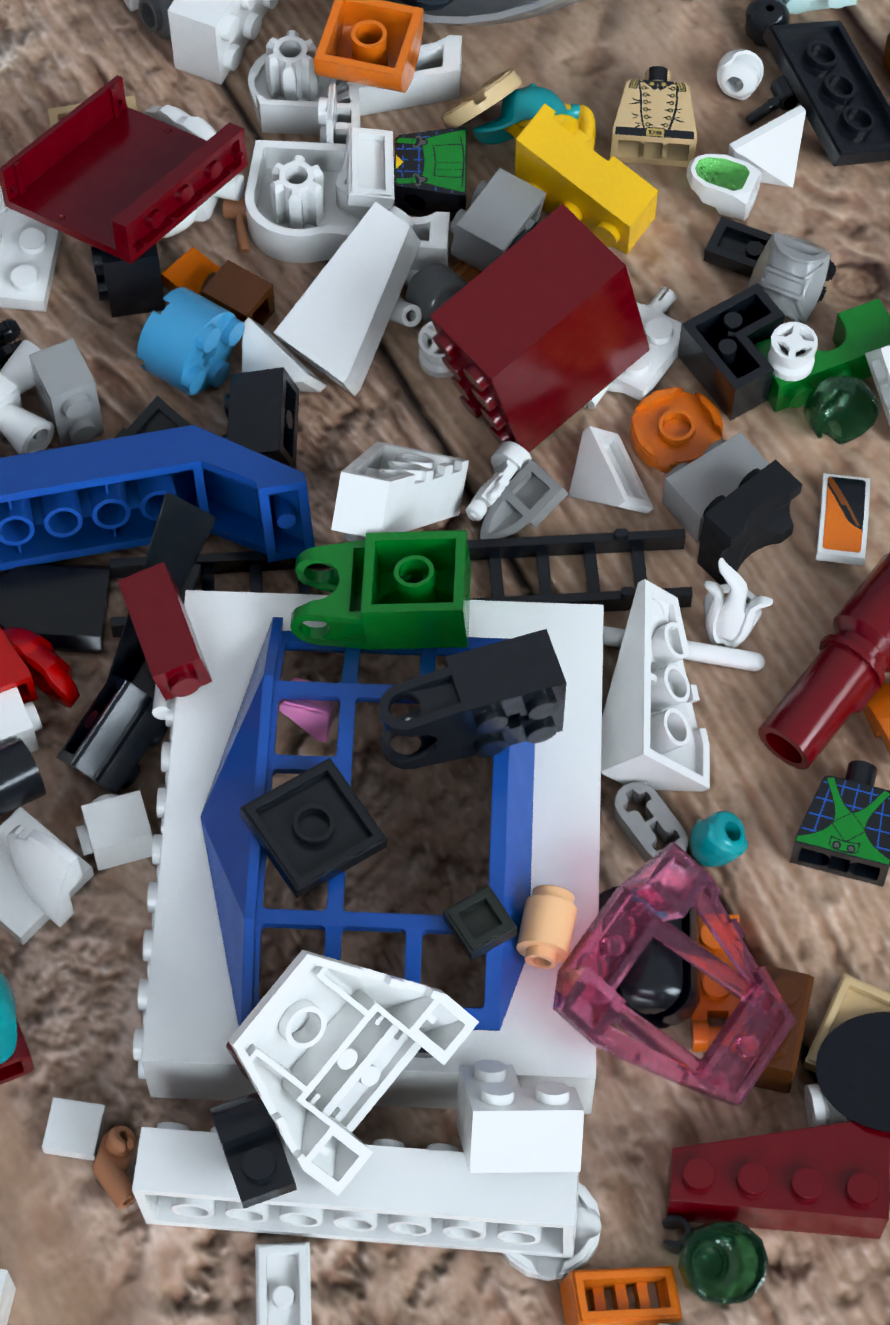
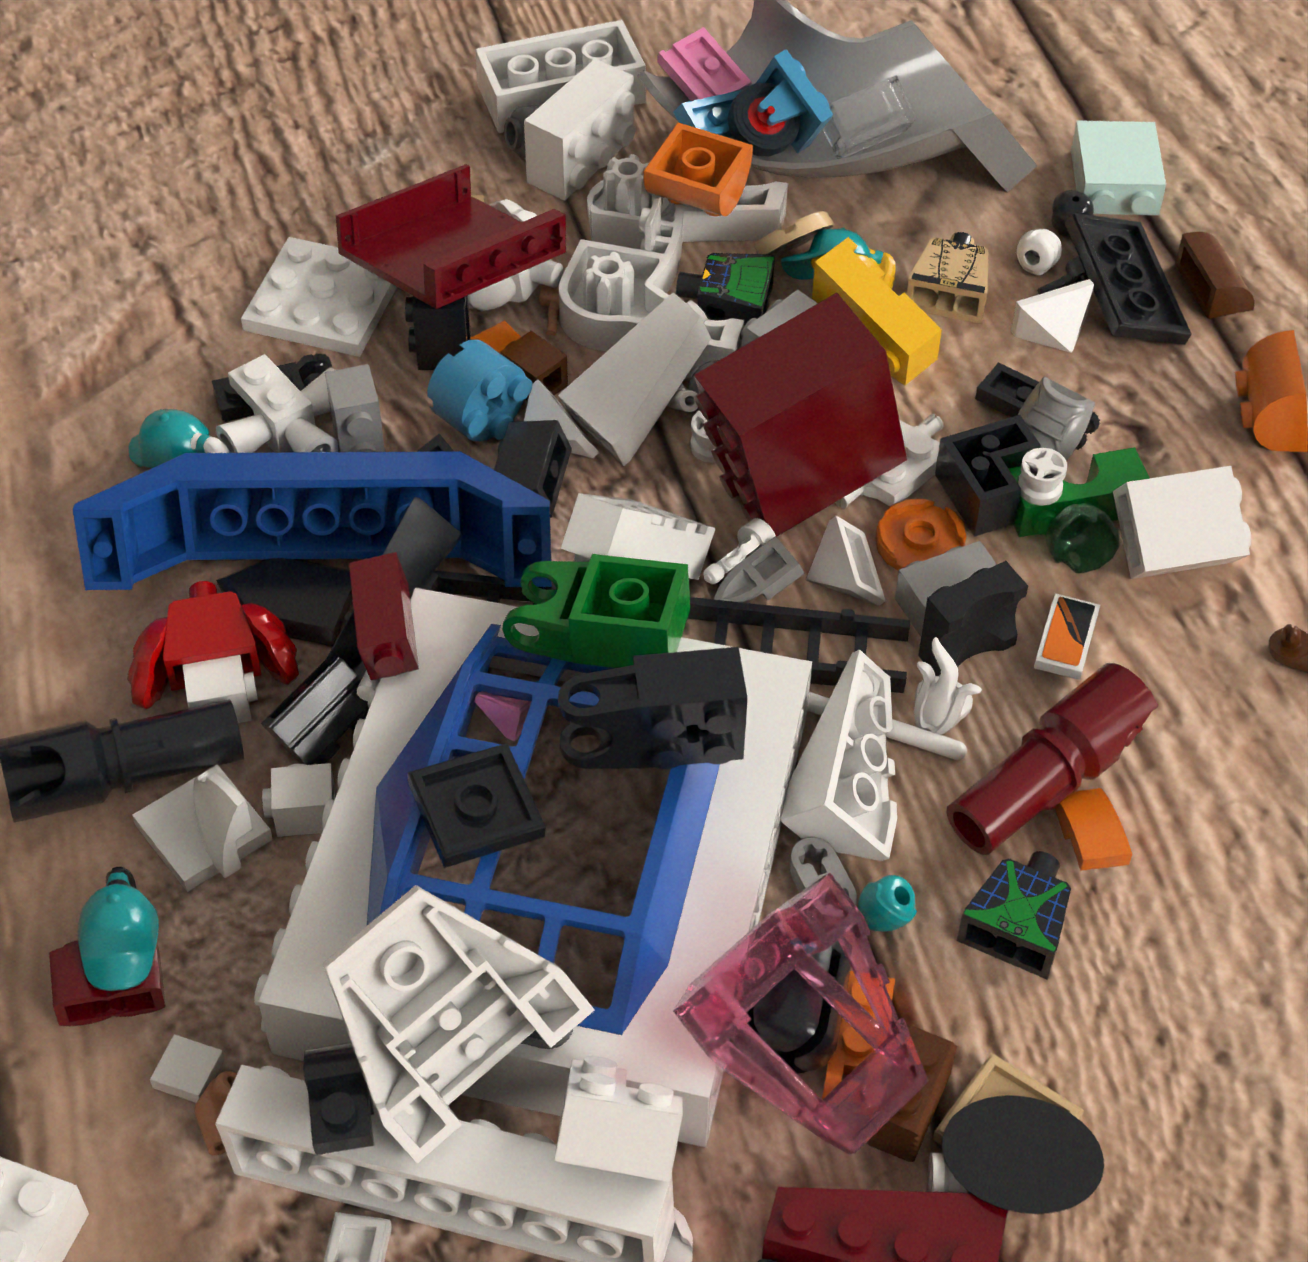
camera: 10 degrees right, 10 degrees down
white tile [346,126,394,209] -> none
pearl dark grey tile [443,885,517,961] -> none
light nougat brick [516,885,578,969] -> none
white rock [686,154,762,221] -> none

